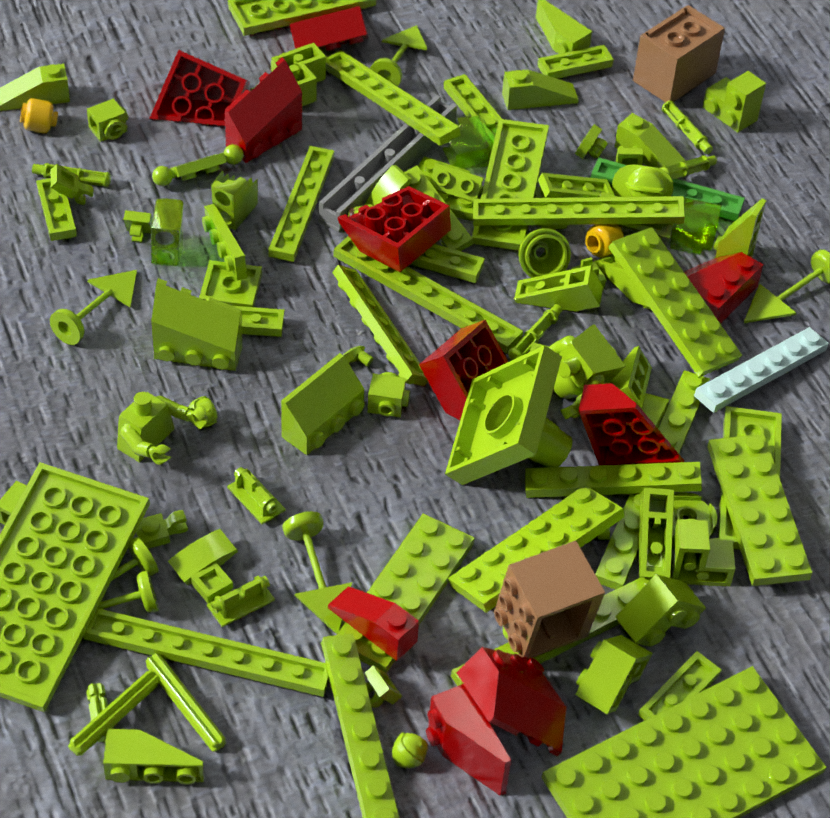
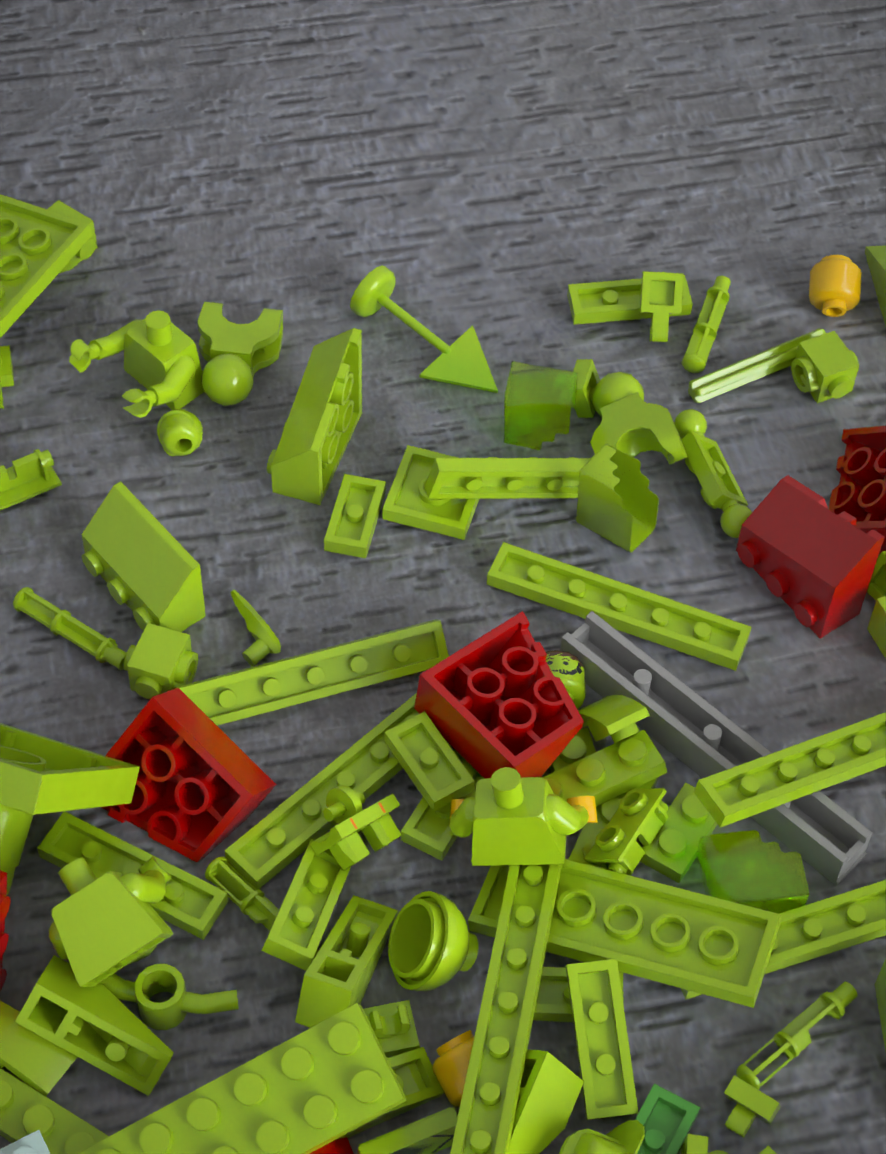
camera: 100 degrees right, 5 degrees up
none -> lime piece [13,587,127,670]
none -> lime piece [198,301,283,406]
none -> lime plate [261,839,351,971]
none -> lime hips [310,785,402,871]
none -> lime plate [385,711,475,811]
none -> lime torso [449,767,598,866]
none -> lime piece [591,372,687,464]
none -> lime axle [688,328,826,403]
none -> lime piece [736,981,858,1090]

